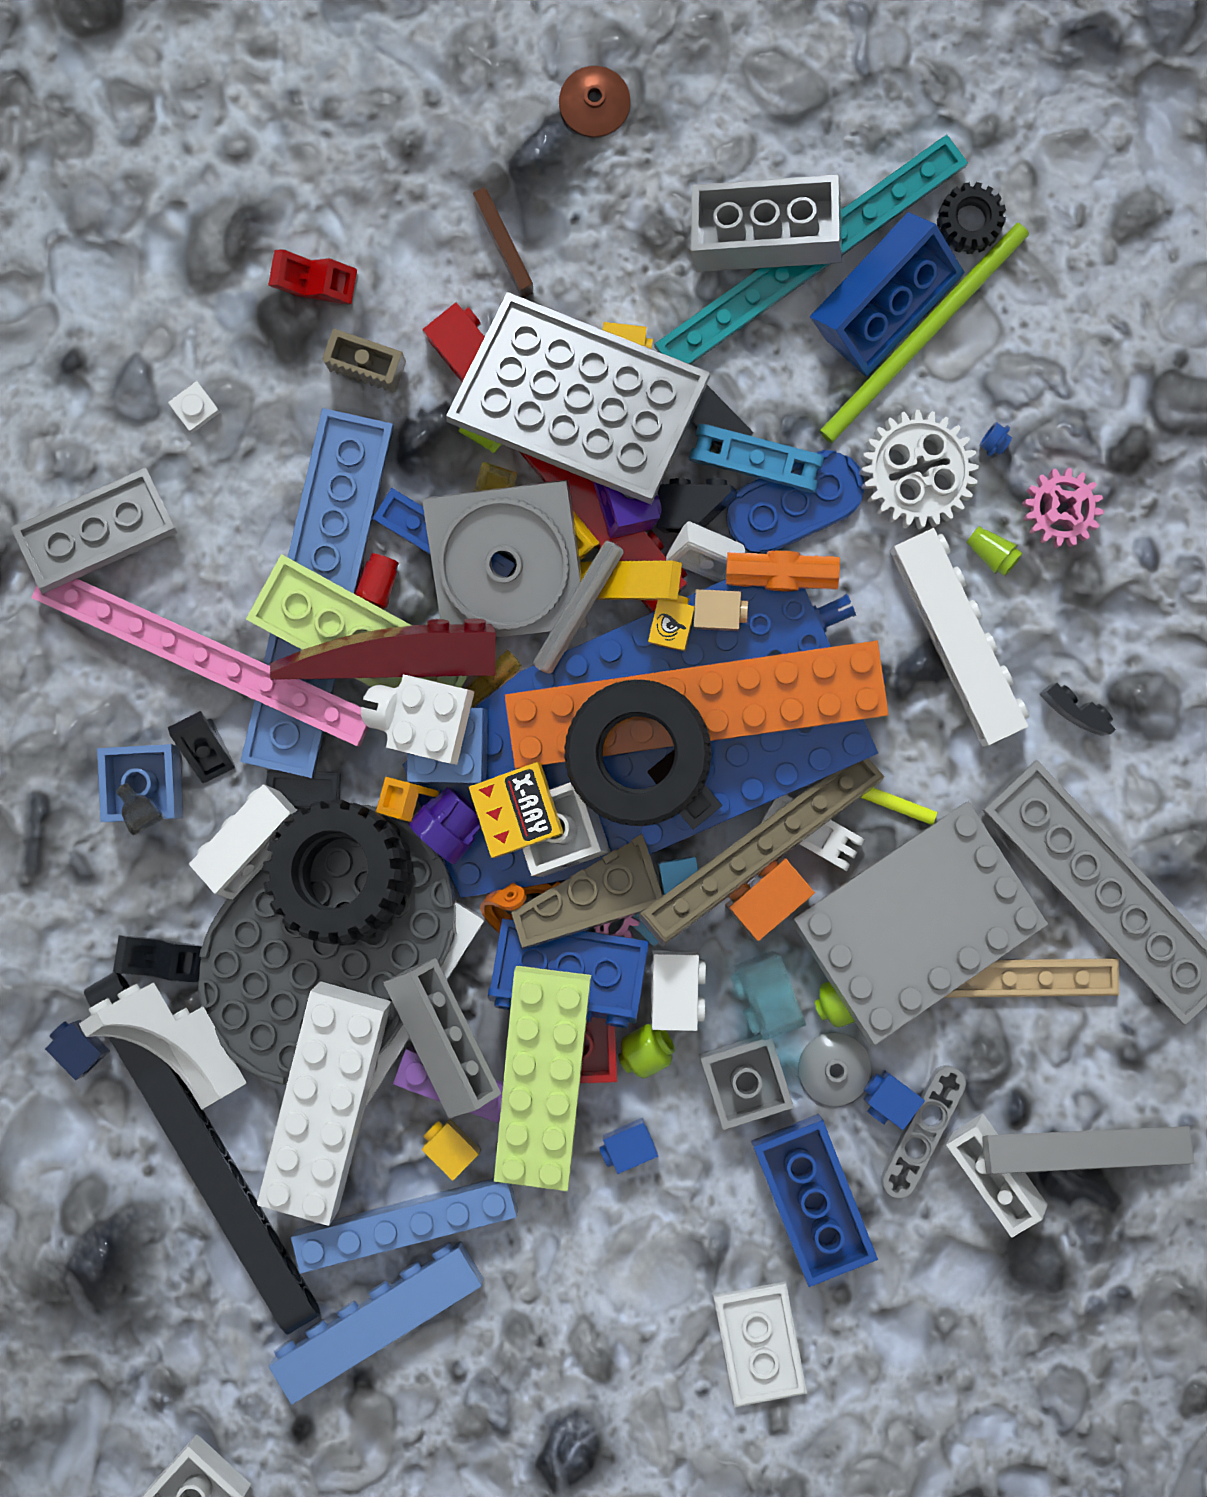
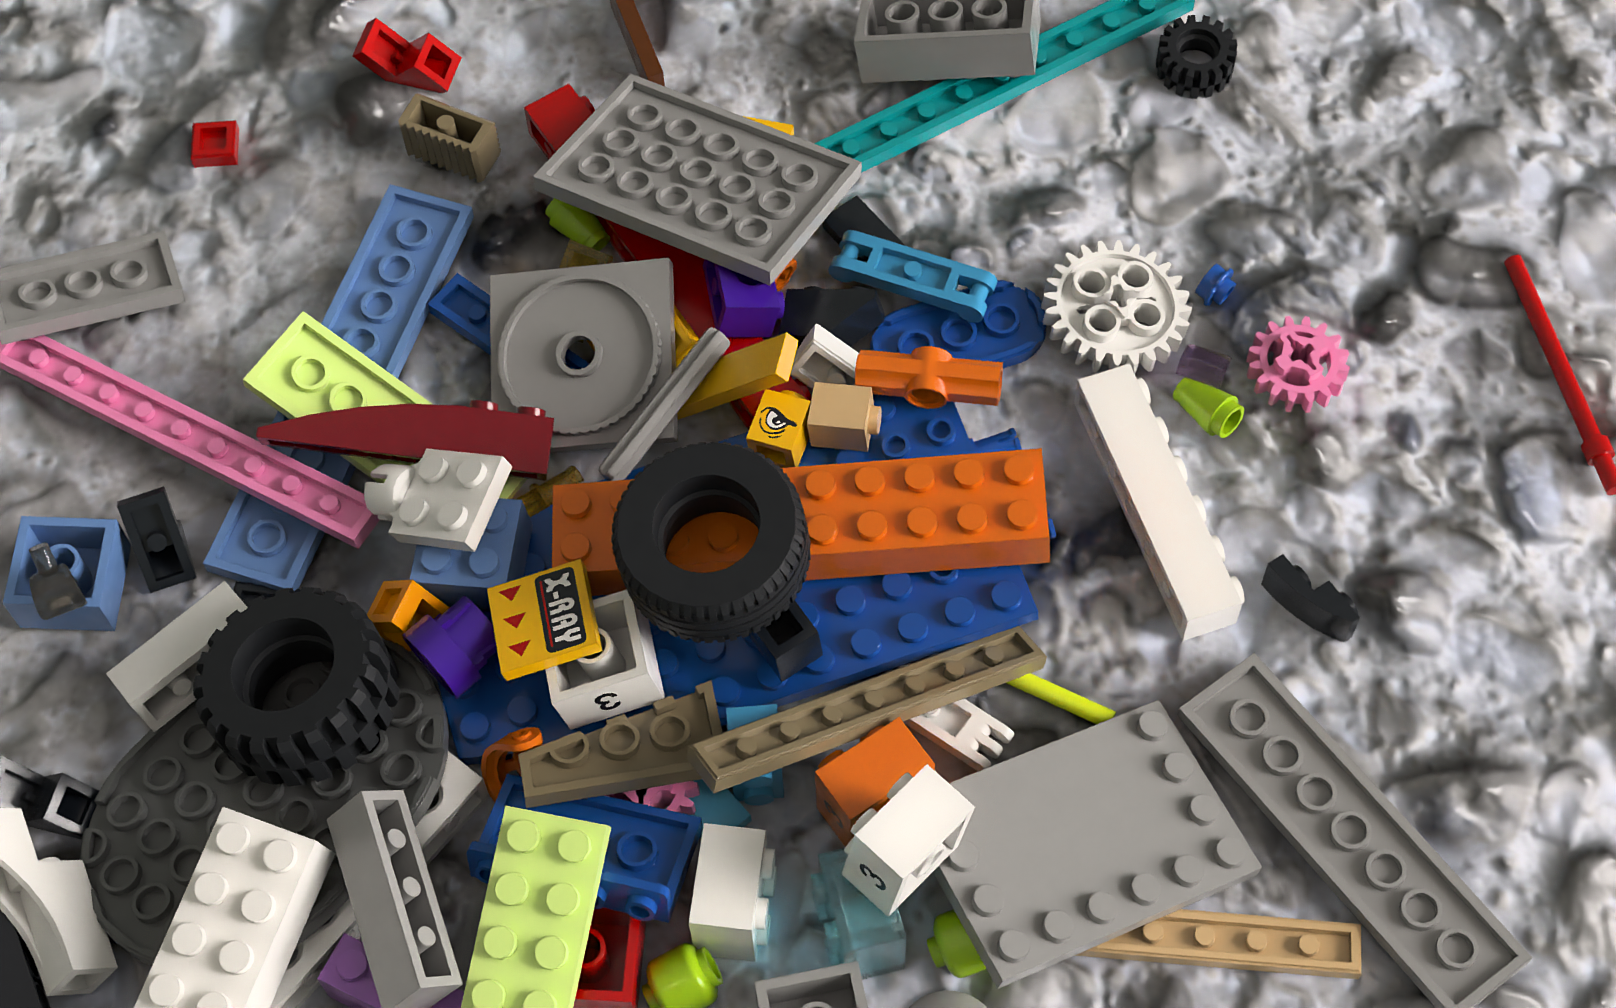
camera: 10 degrees right, 25 degrees down
white plate [168,381,221,434] -> none
red piece [355,553,399,610] -> none
blue slope [810,212,965,376] -> none
lime piece [819,223,1029,443] -> none
none -> red tile [191,120,239,168]
none -> white brick [842,764,975,917]
none -> clear purple tile [1176,344,1232,388]

